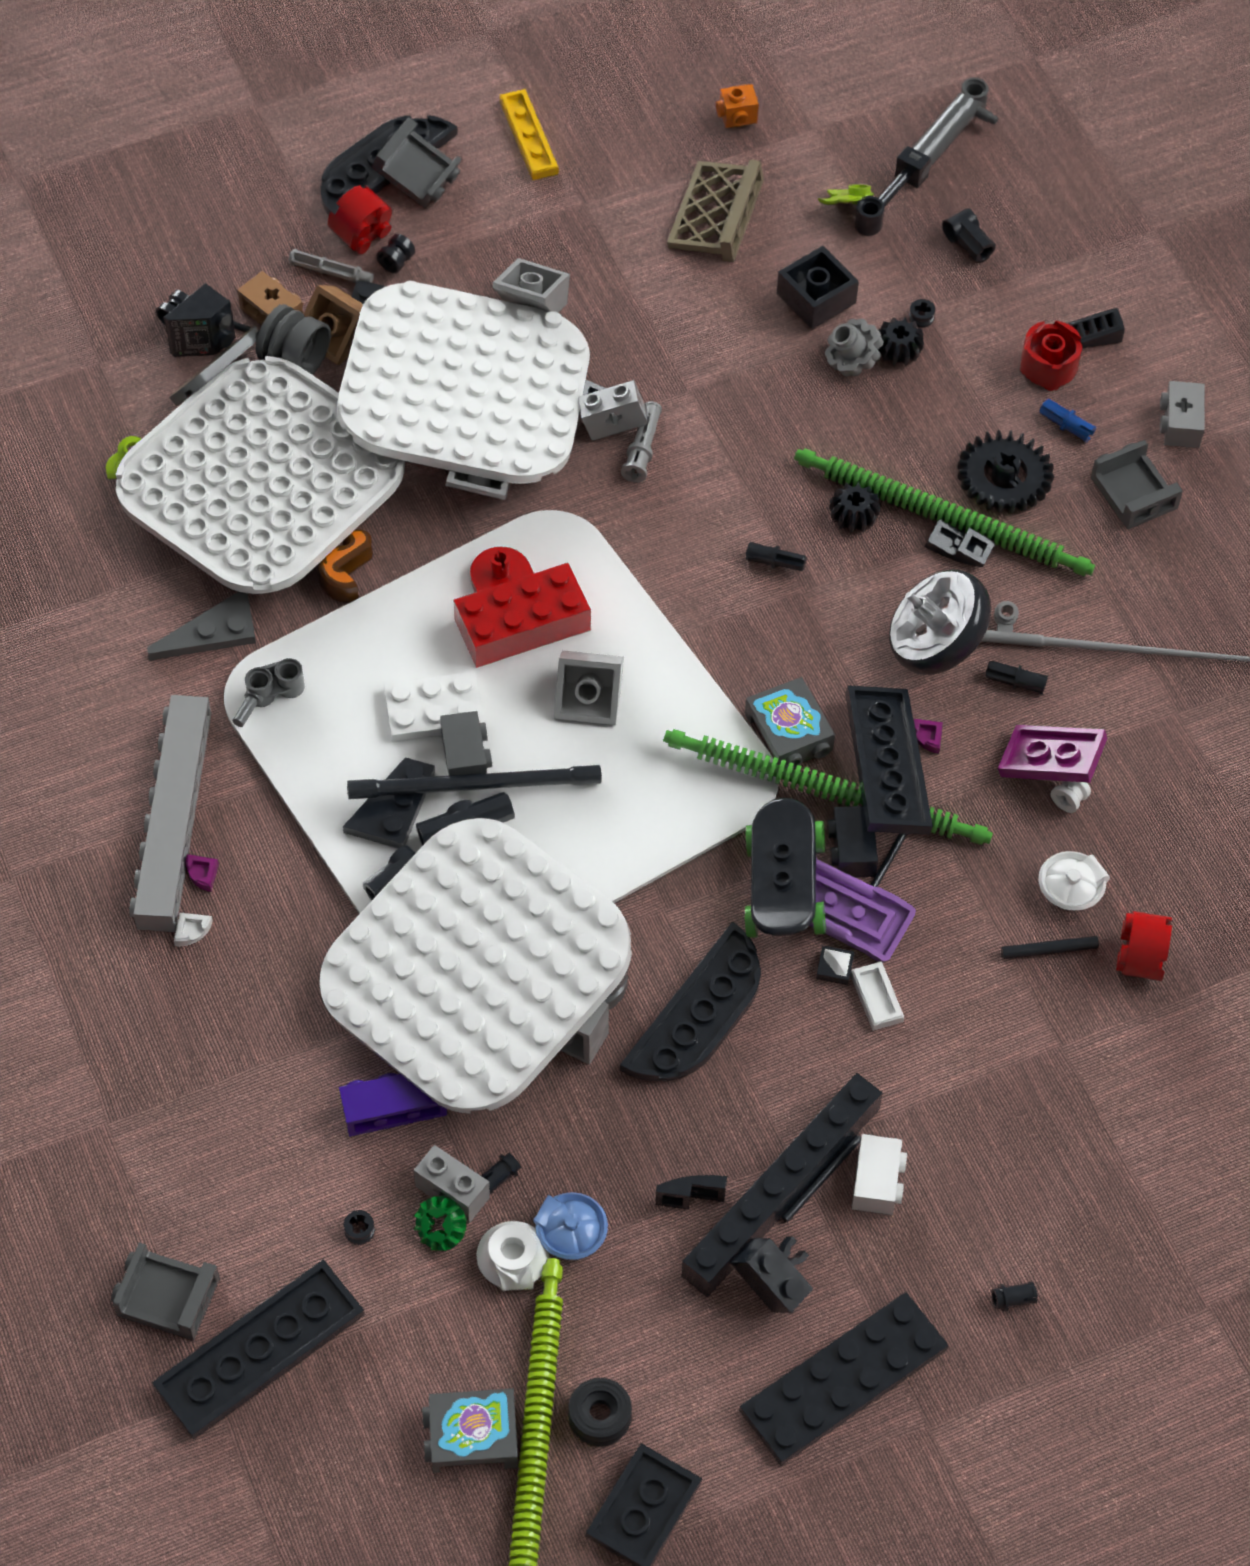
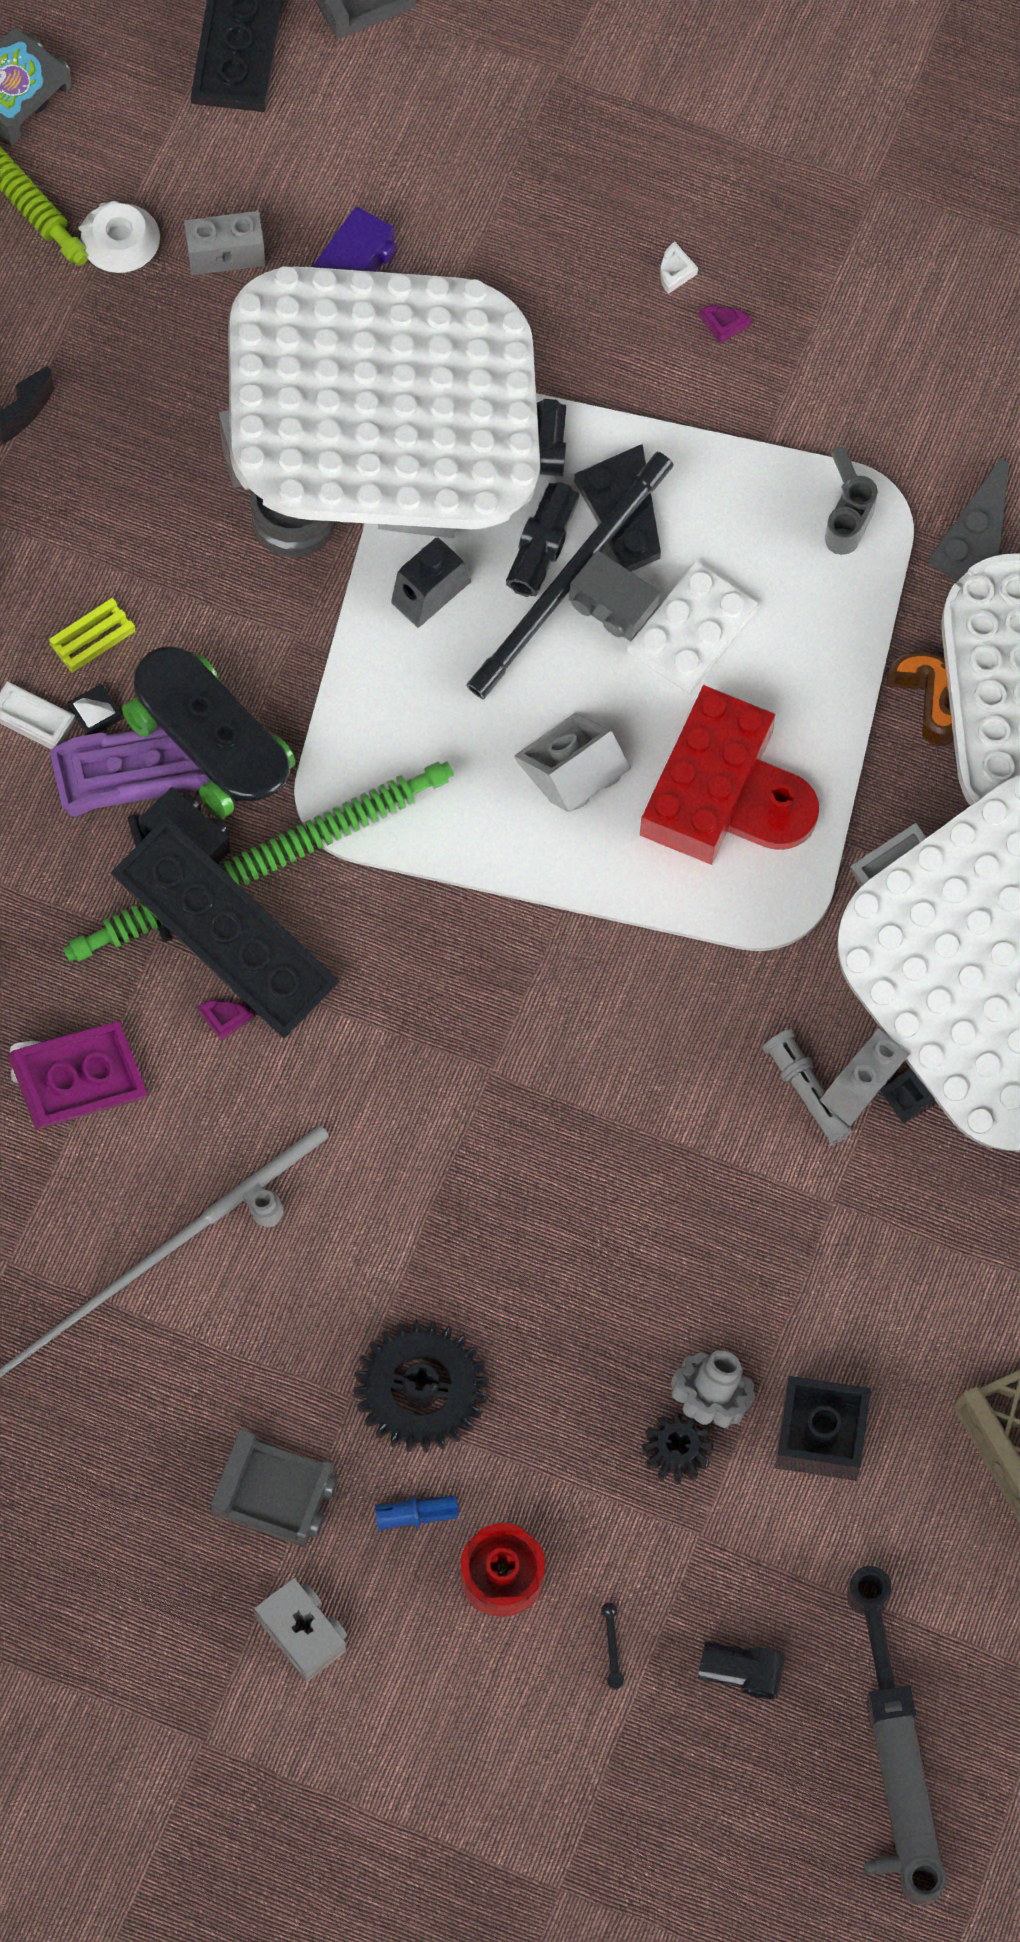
camera: 135 degrees right, 10 degrees up
light grey brick [129,695,211,932] -> none
black bush [343,1210,375,1245] -> none
green gear [414,1196,466,1251] -> none
black pin [481,1152,521,1194] -> none
medium blue piece [533,1192,608,1260] -> none
black plate [620,922,761,1081] -> none
panel [745,677,835,769] -> none
black axle [746,541,807,571] -> none
bright green hose [794,448,1096,577] -> none
lime plate [818,184,874,205] -> none
black gear [829,482,880,533] -> none
flat silver wheel [889,570,991,675] -> none
black bush [909,299,936,328] -> none
slope [924,519,995,567] -> none
black axle [985,661,1048,695] -> none
black slope [1067,308,1125,348] -> none
none -> neon yellow tile [49,597,136,673]
none -> black torso [391,537,471,628]
none -> black hinge [601,1602,624,1690]

